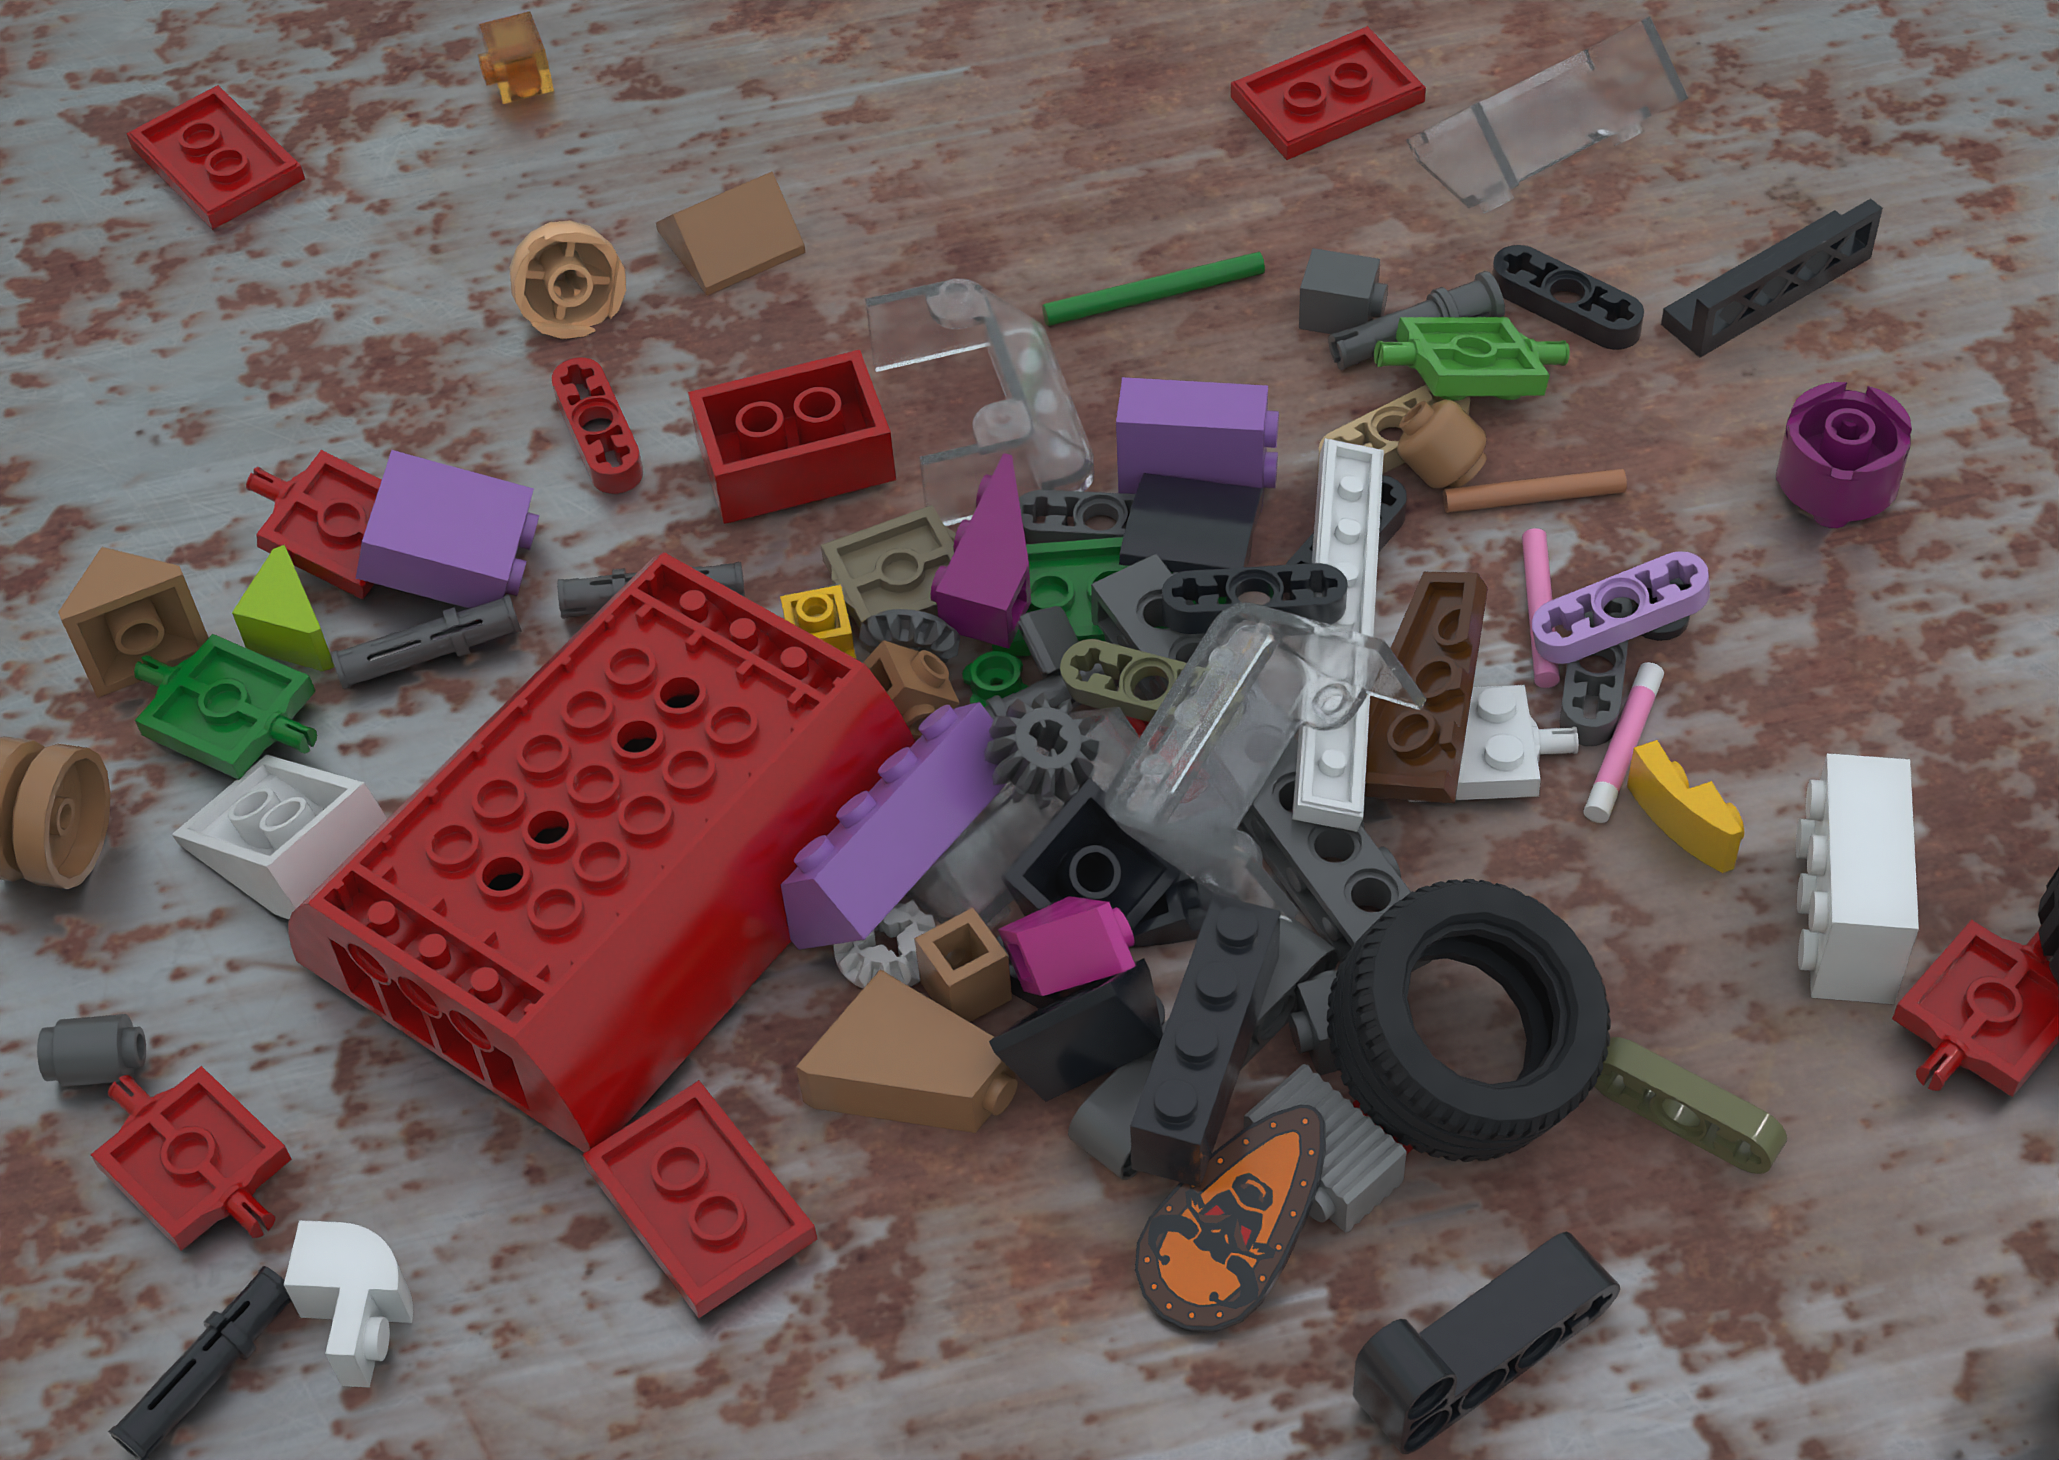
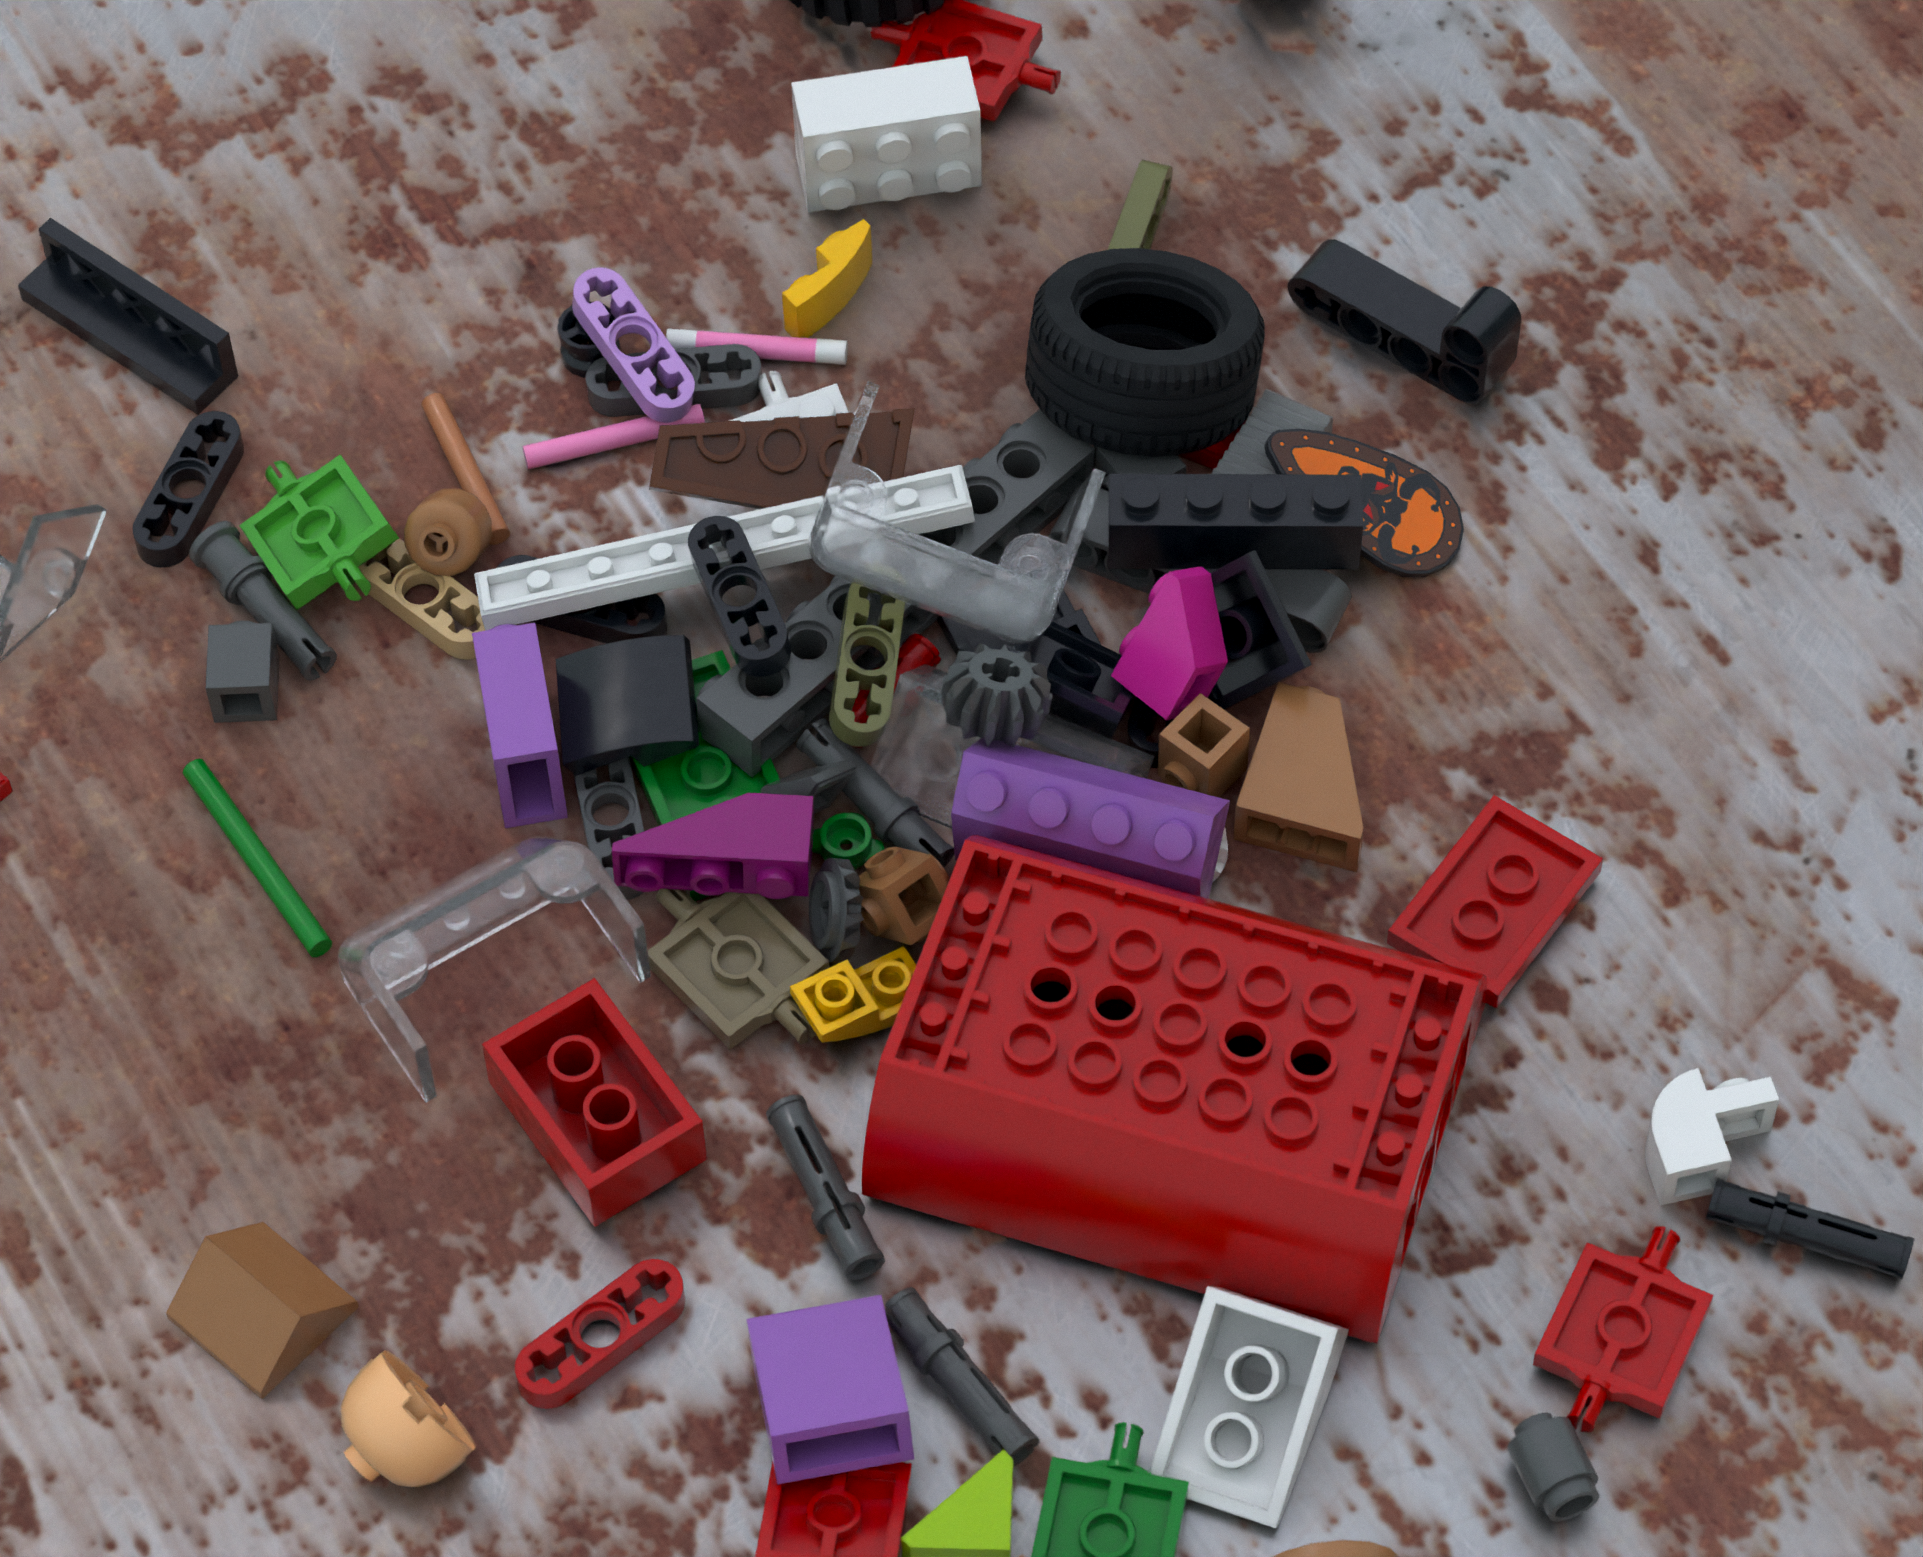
camera: 110 degrees left, 5 degrees up
magenta brick [1776,382,1912,528] -> none

